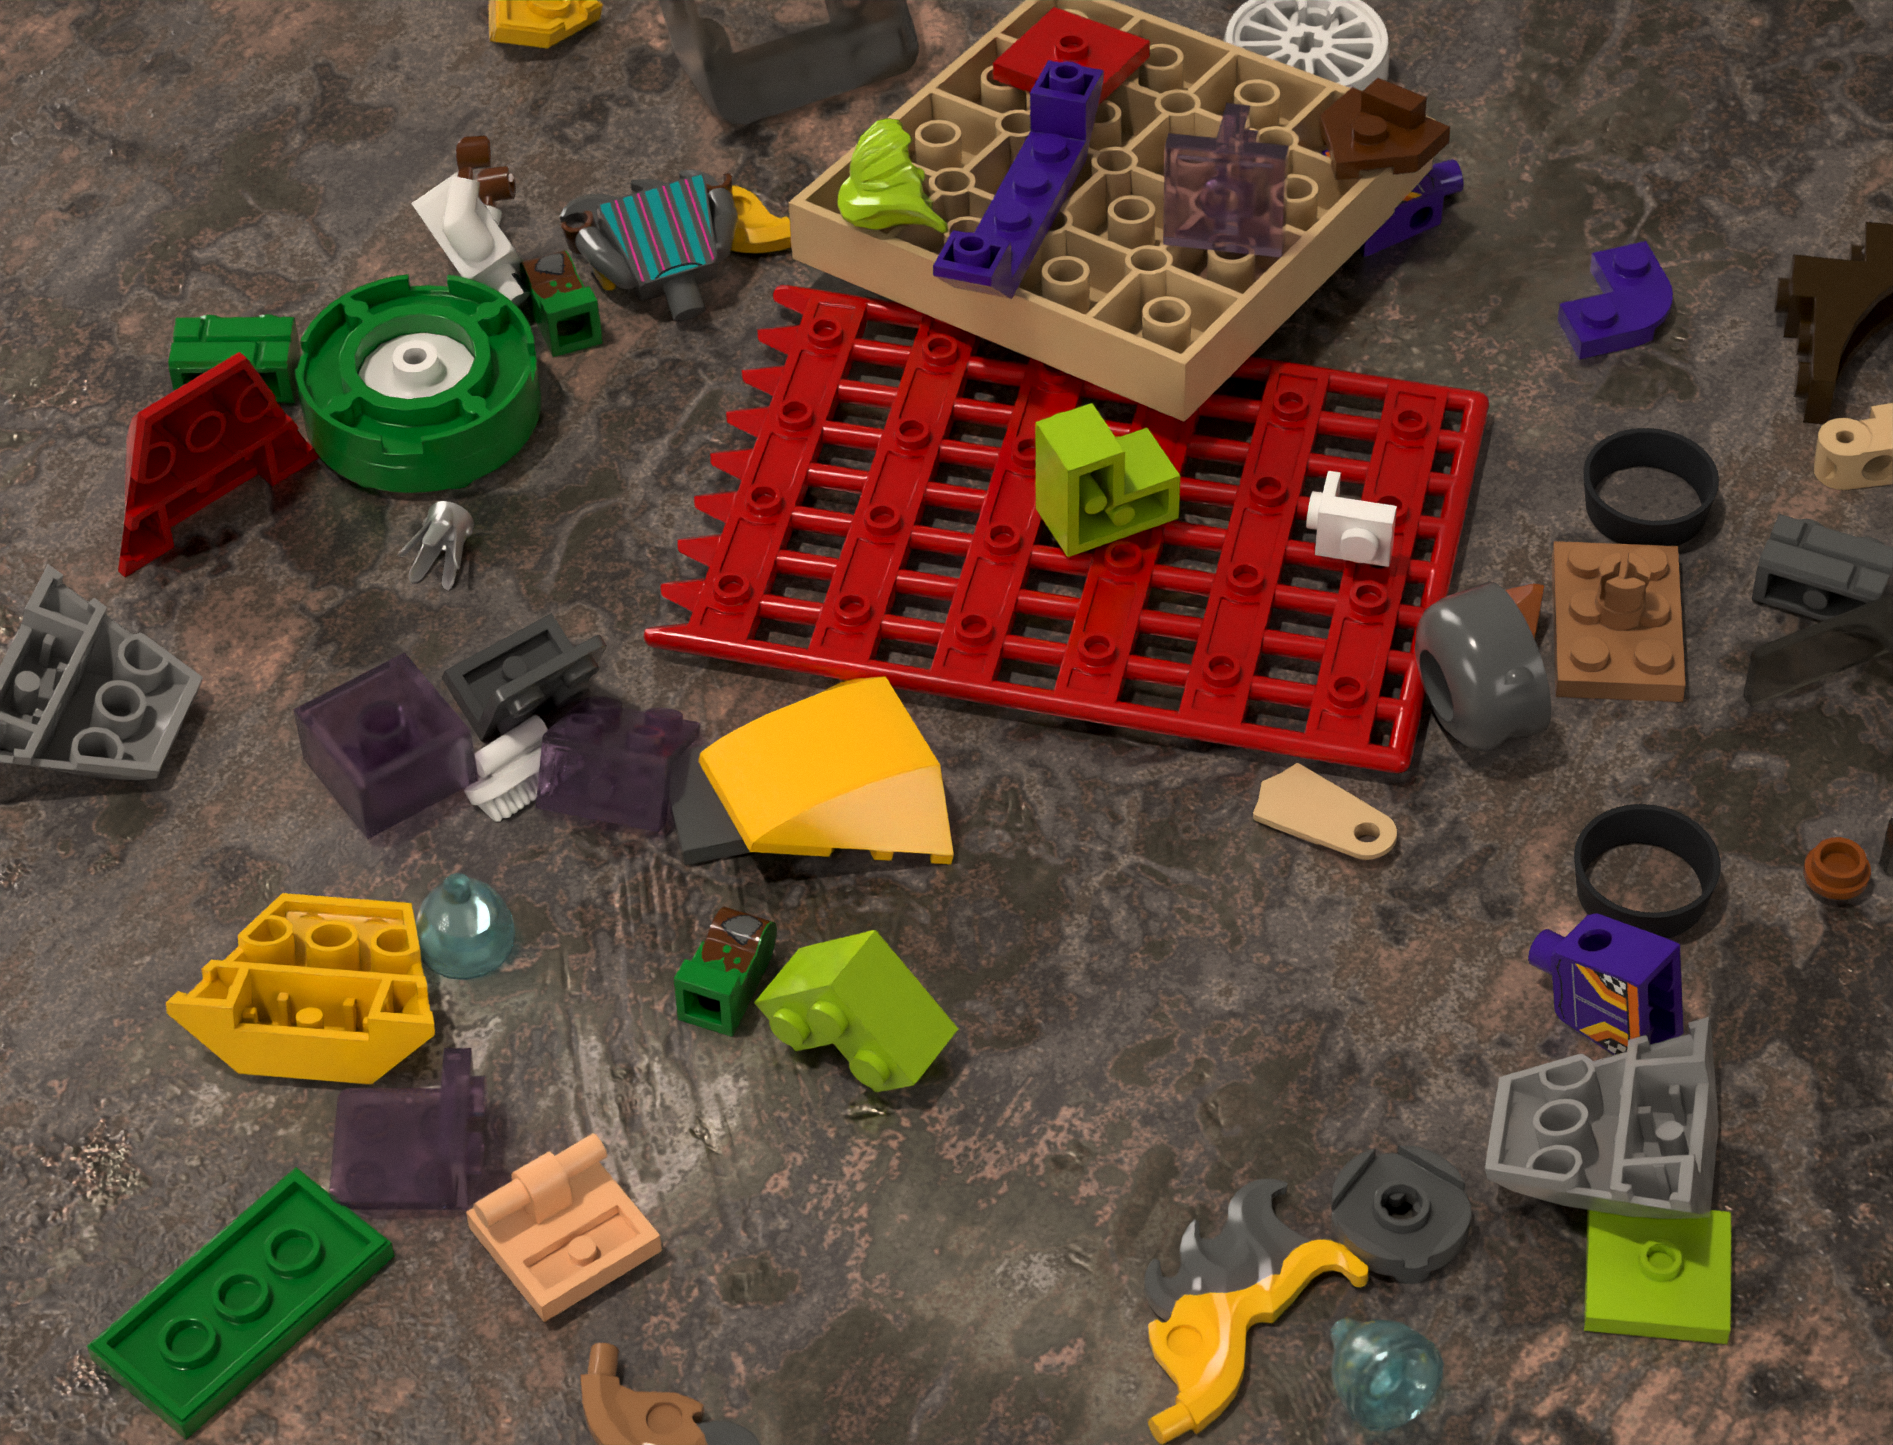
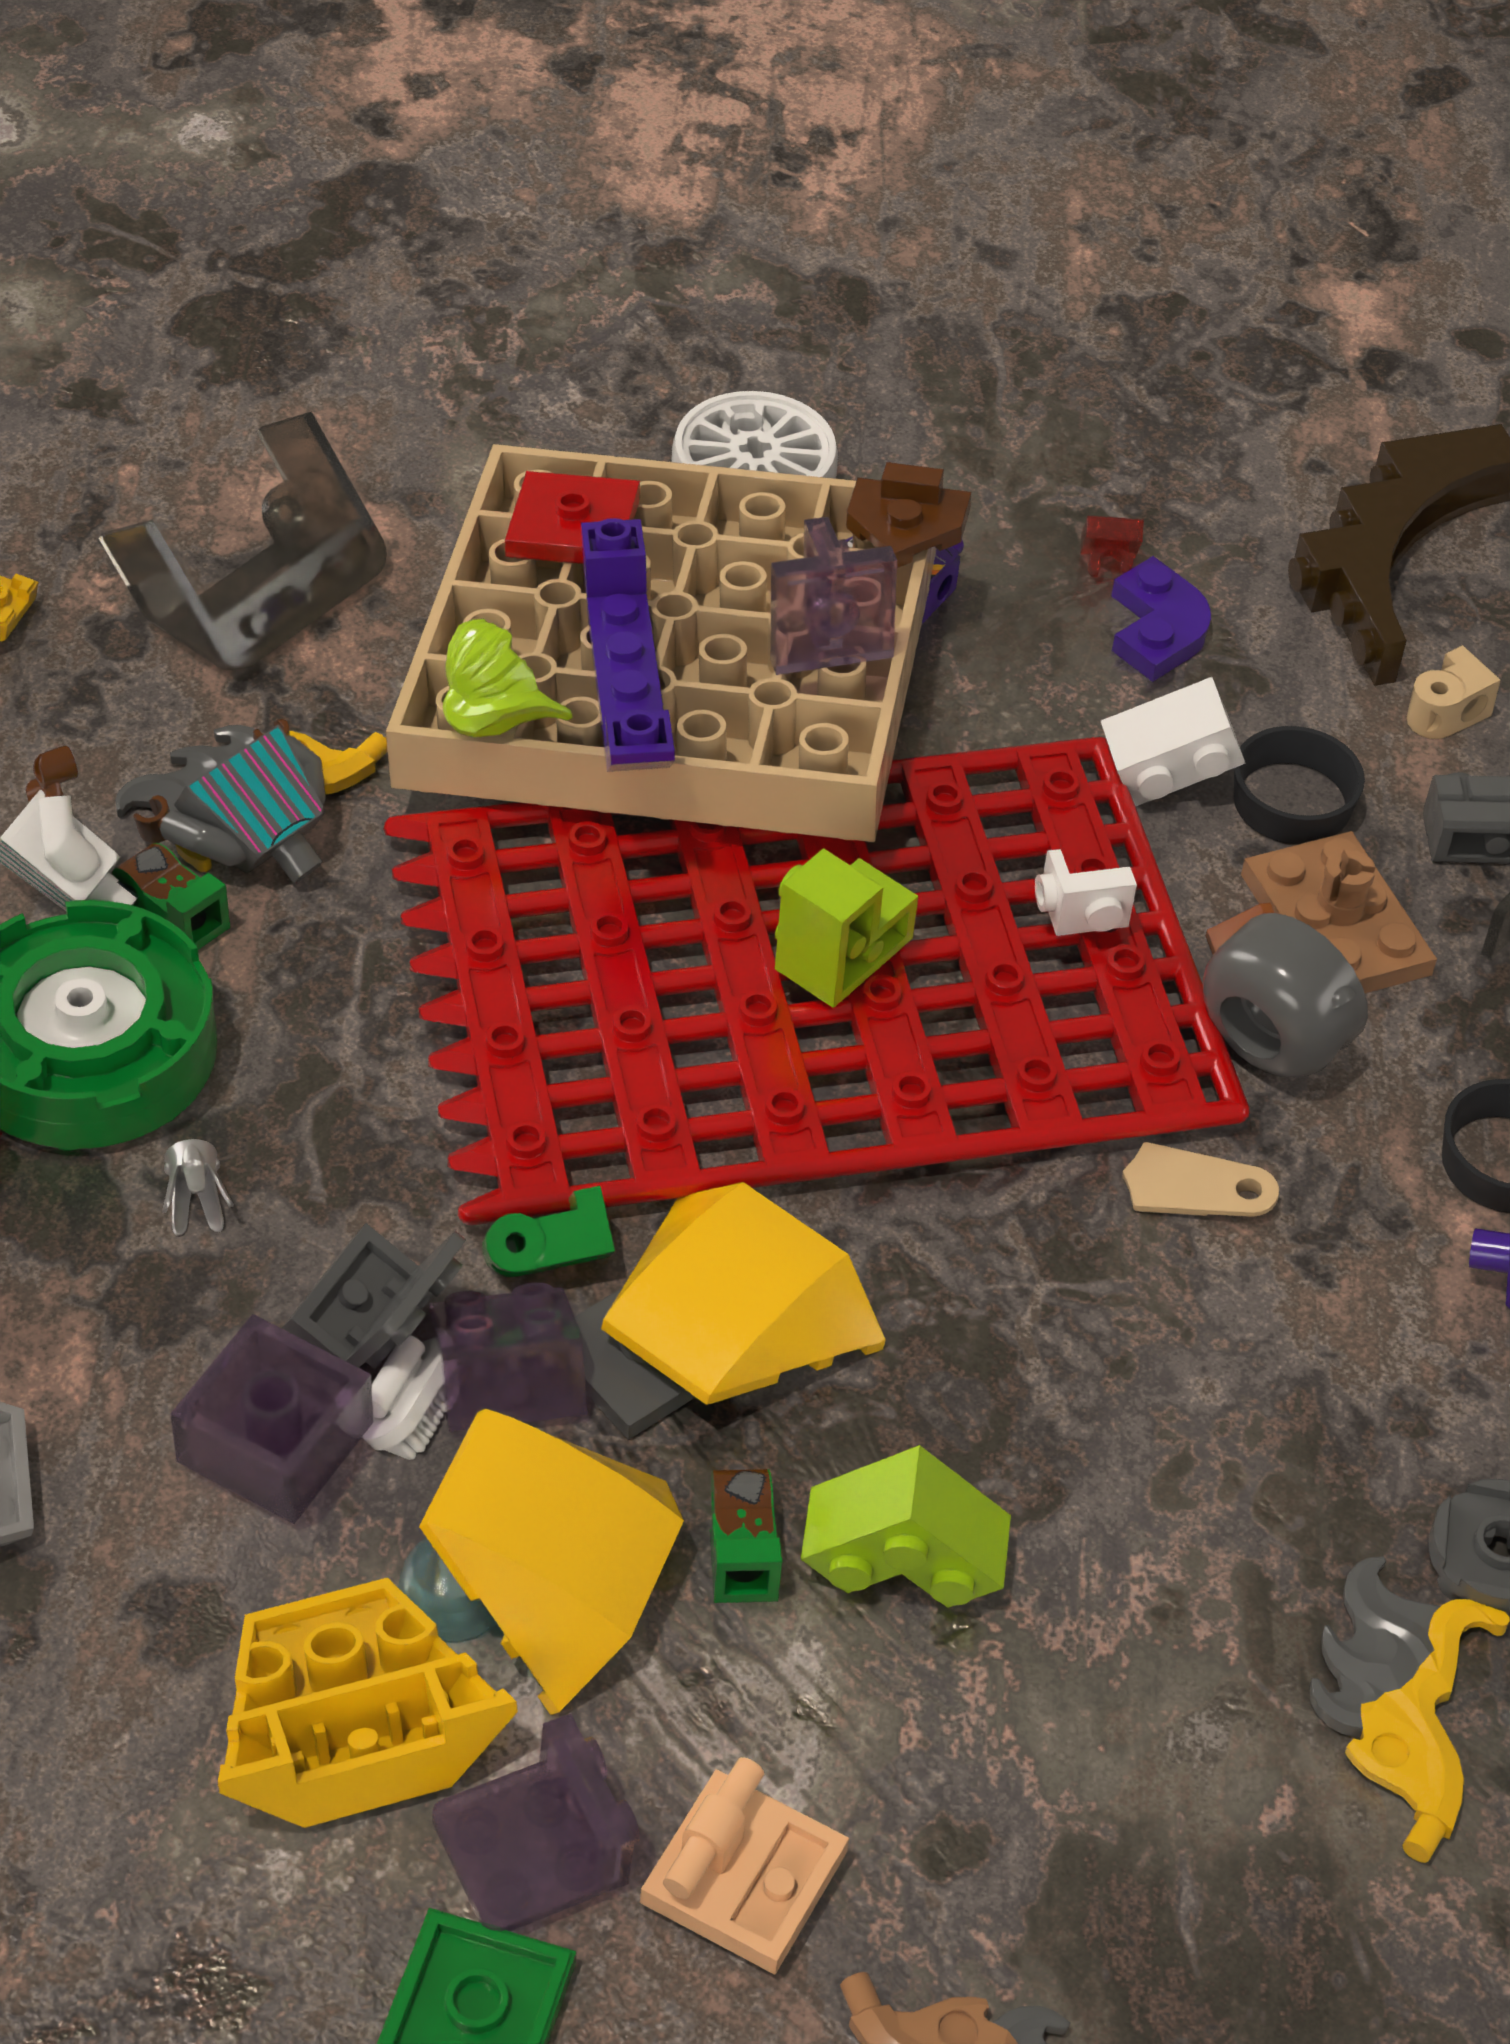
camera: 30 degrees left, 0 degrees up
none -> yellow wedge [419,1409,684,1715]
none -> green leg [482,1186,615,1277]
none -> clear red tile [1080,516,1144,577]
none -> white brick [1101,677,1246,807]

